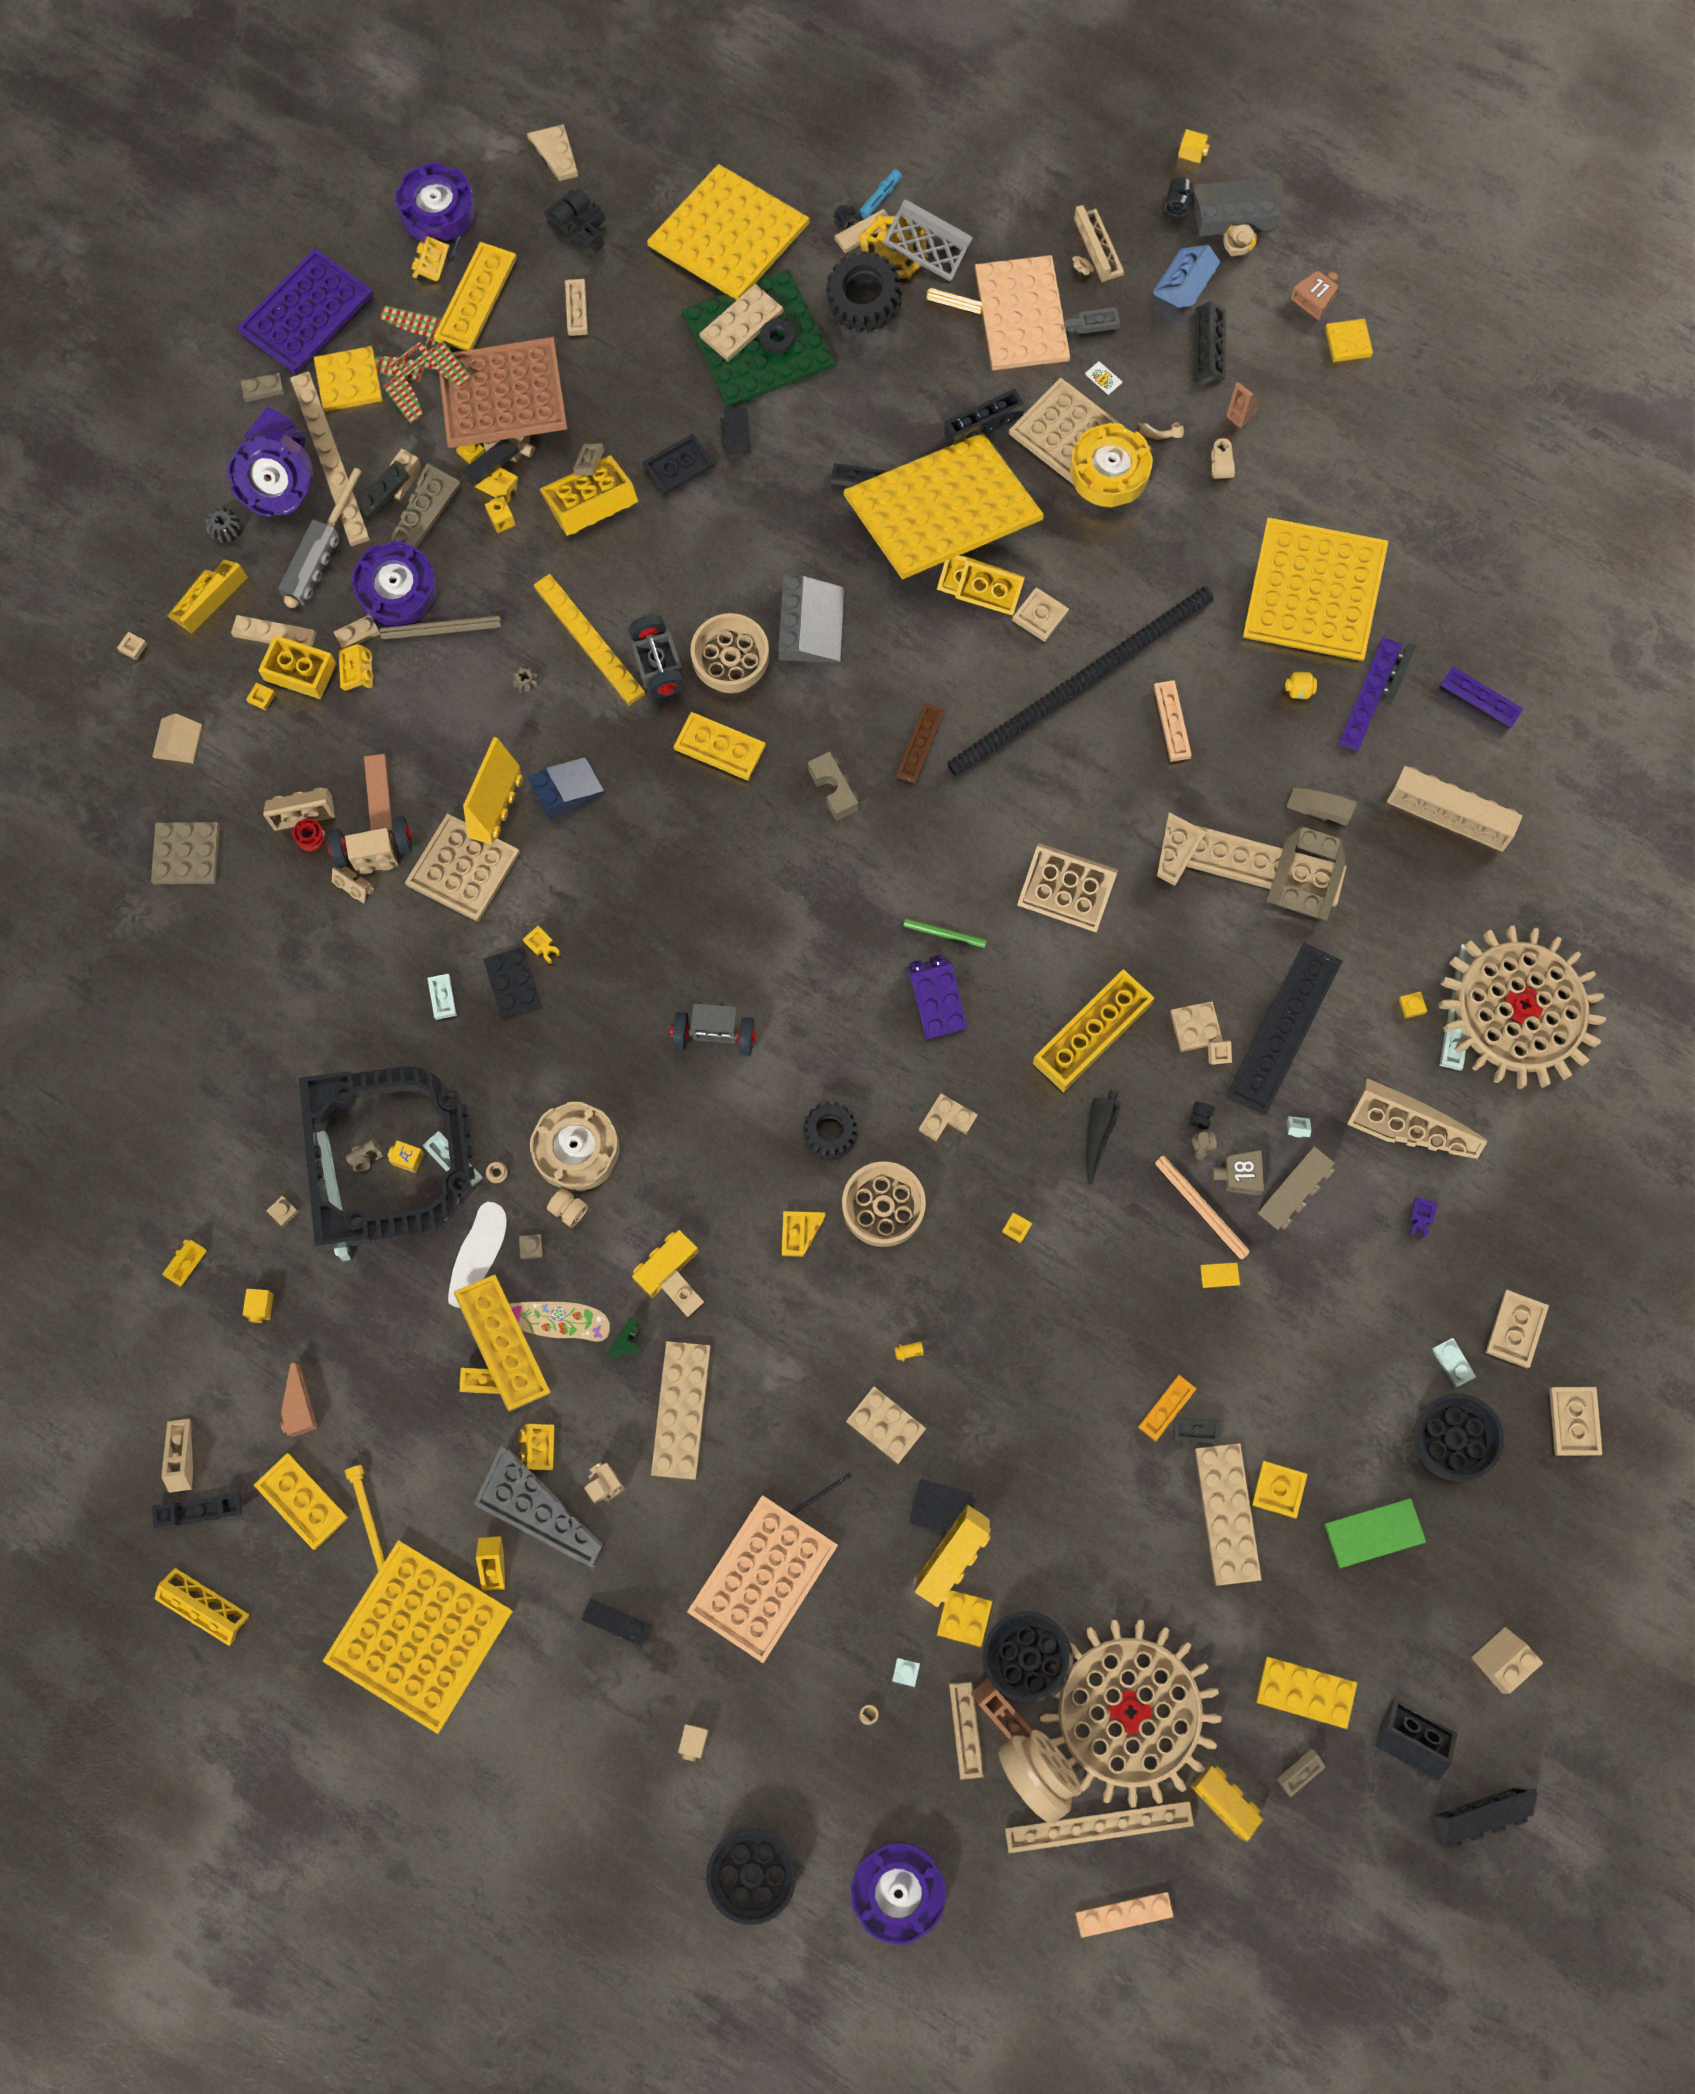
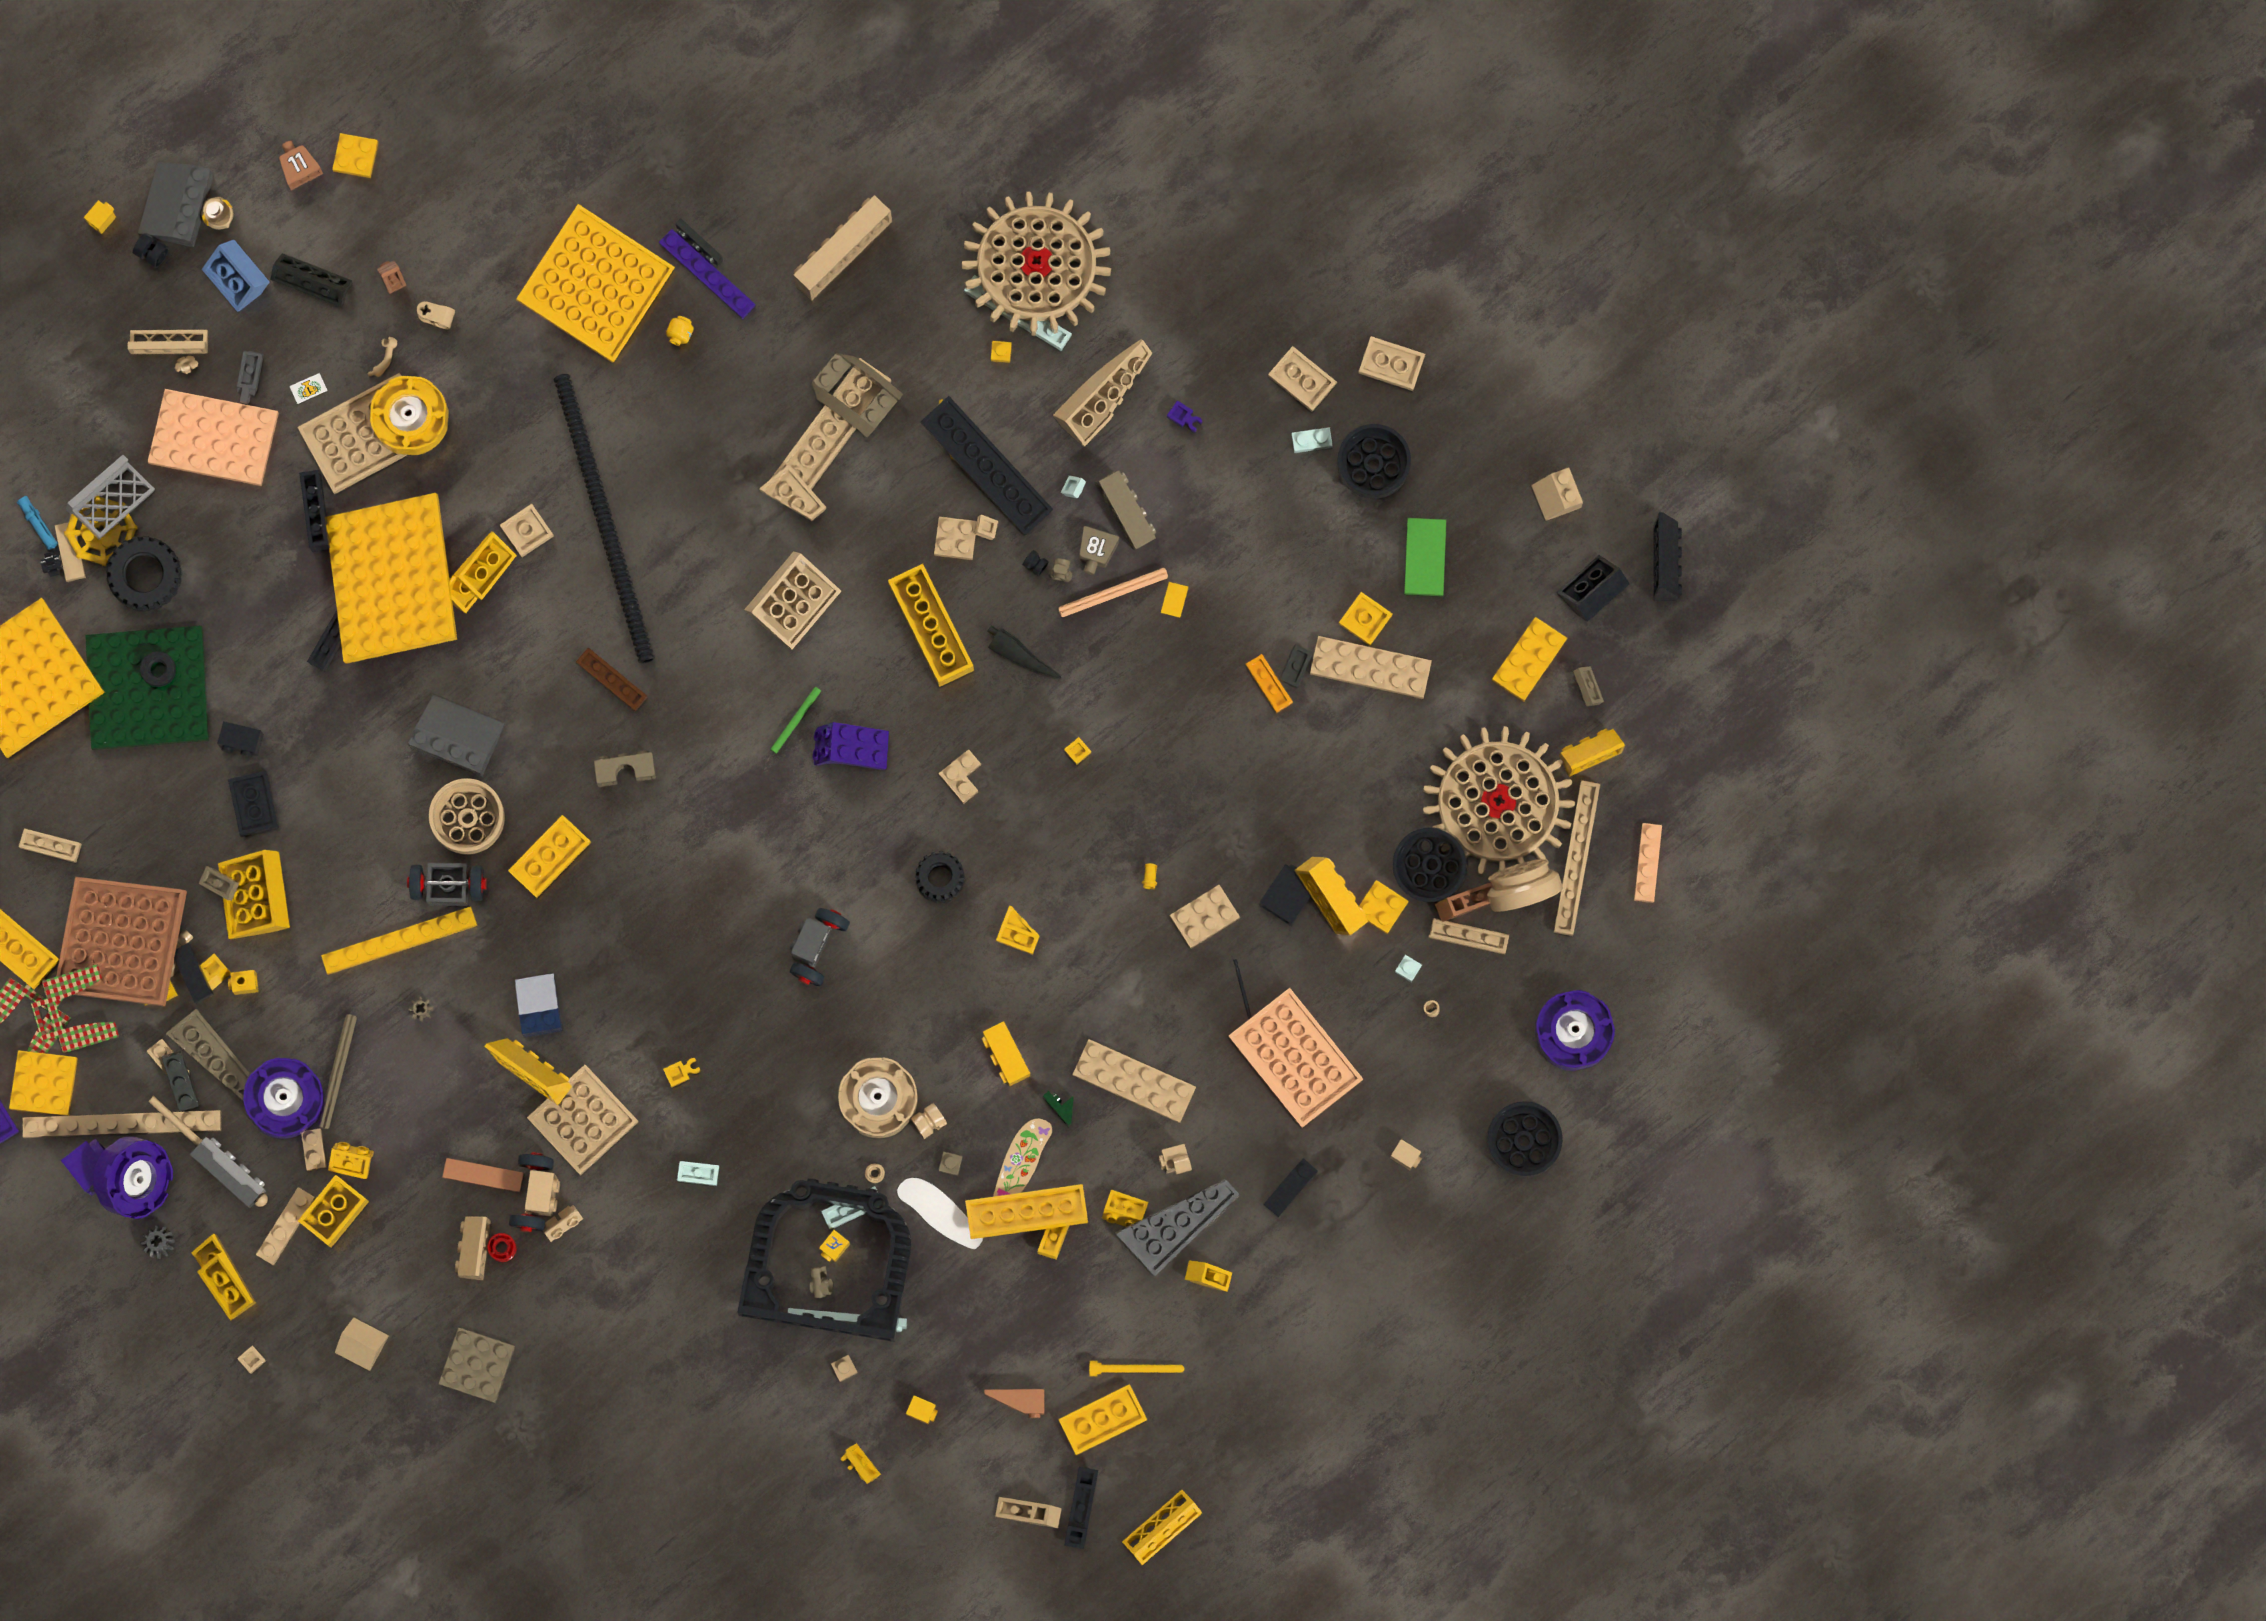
camera: 75 degrees left, 5 degrees up
dark tan plate [241,373,284,402] -> none
yellow plate [246,683,276,711] -> none
yellow plate [323,1540,514,1734] -> none
black plate [483,946,542,1019] -> none
tan plate [659,1270,704,1317] -> none
tan plate [700,284,783,361] -> none
tan wheel [842,1162,926,1247] -> none
axle [927,288,983,314] -> none
light nougat plate [1154,680,1192,762] -> none
dark tan slope [1286,788,1357,826] -> none
dark purple plate [1441,666,1523,728] -> none

